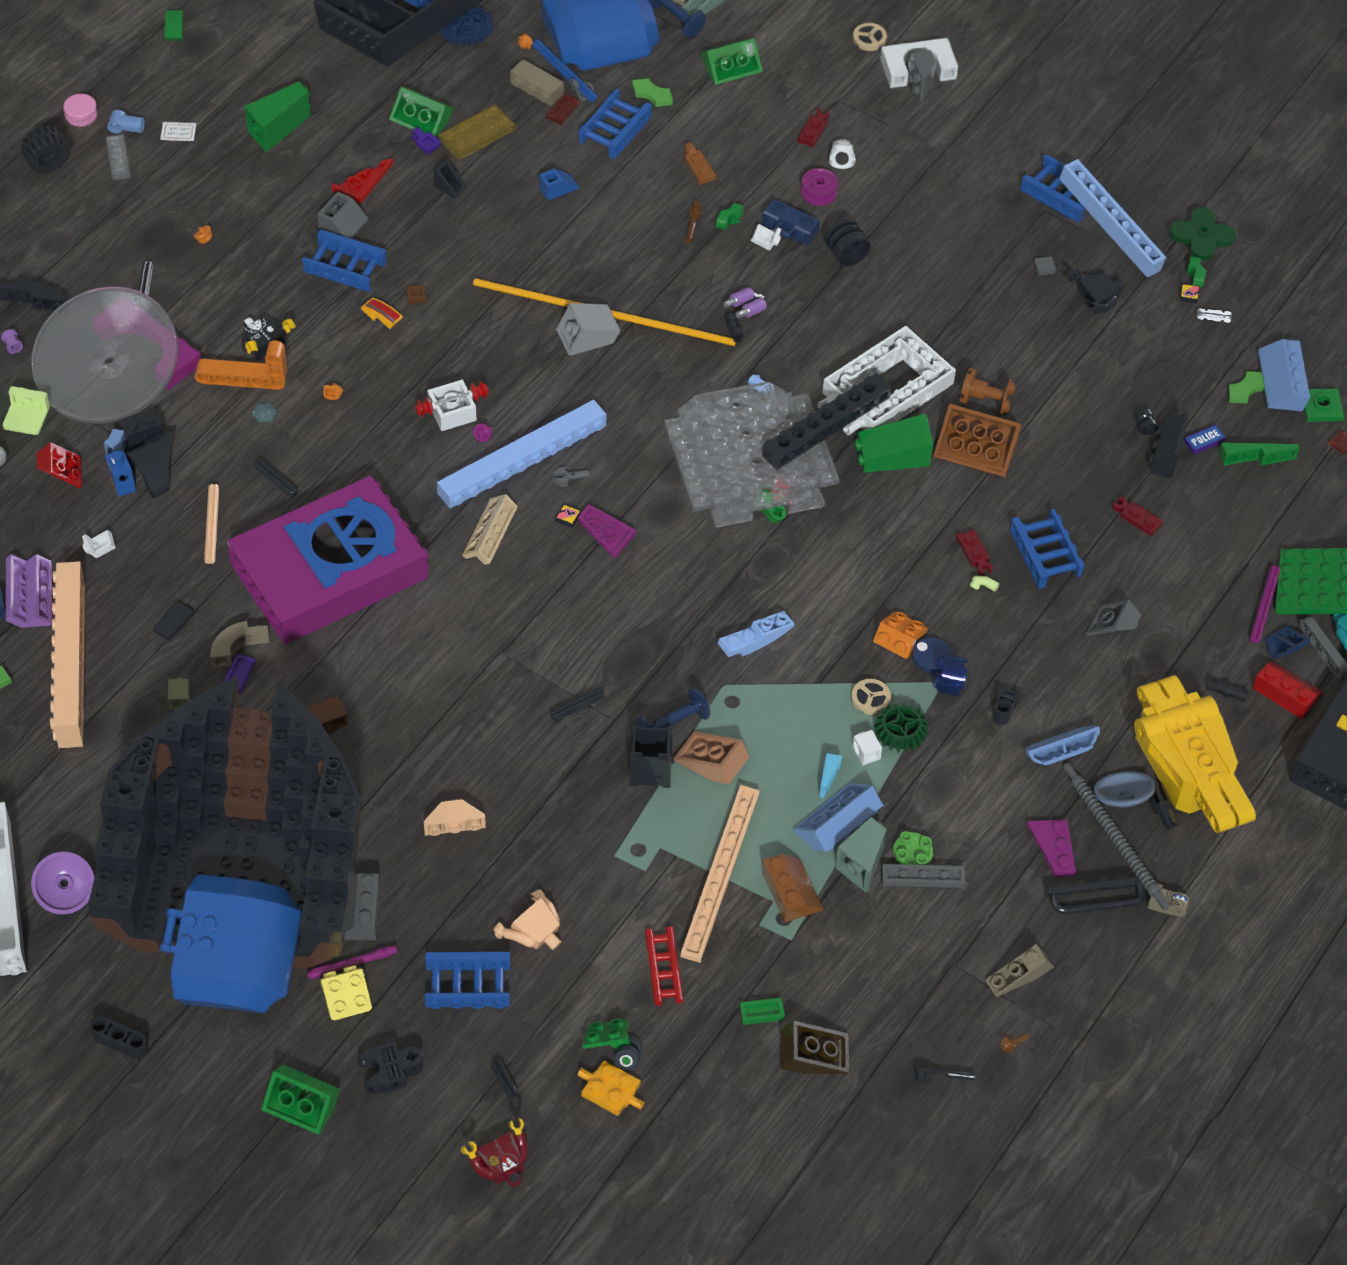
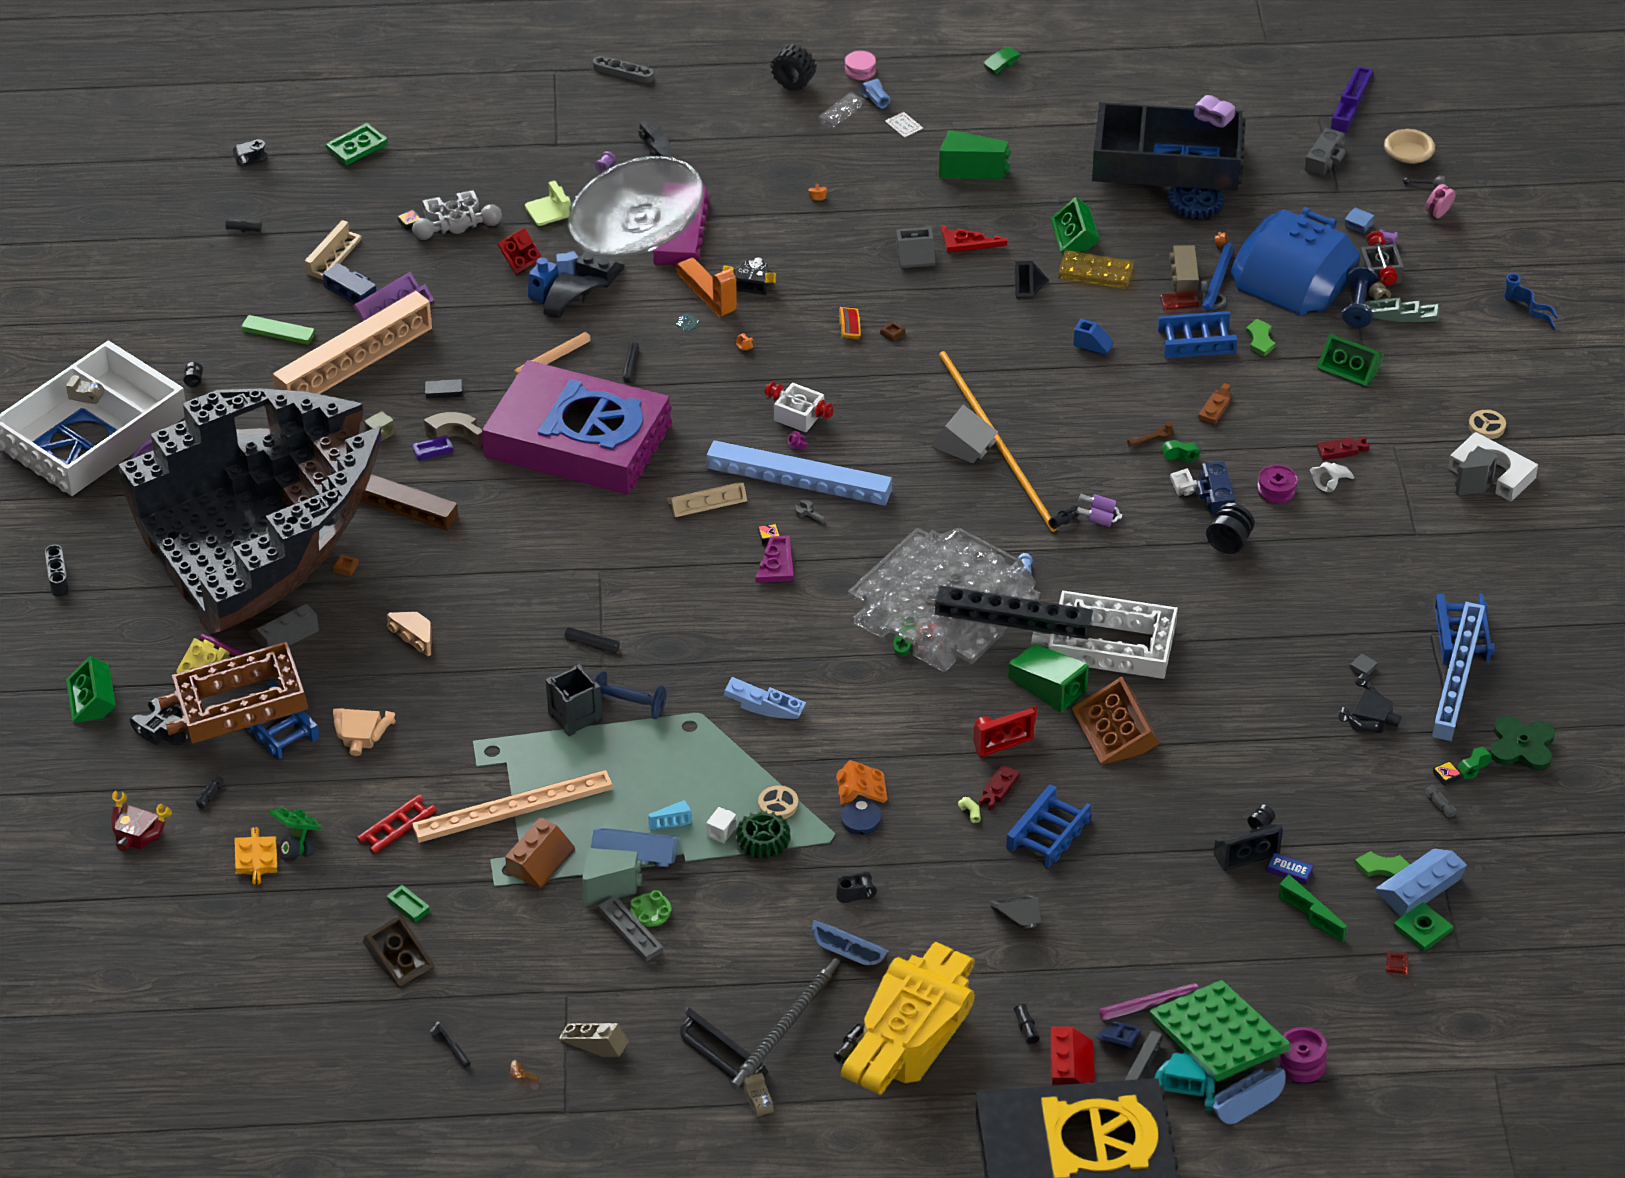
camera: 55 degrees right, 10 degrees down
white bracket [82,530,115,559] -> none
axle [137,261,153,306] -> none
blue windscreen [159,874,302,1013] -> none
blue fence [302,229,387,292] -> none
dark purple plate [412,127,441,155] -> none
nougat slope [673,732,749,785] -> none
clear blue brick [933,653,968,696] -> none
dark orange piece [960,368,1016,415] -> none
magenta wing [1026,820,1076,877] -> none
sand blue dish [1094,771,1155,808] -> none
dark red plate [1112,496,1163,537] -> none
none -> dark orange brick [158,641,309,743]
none -> red slope [973,705,1037,758]

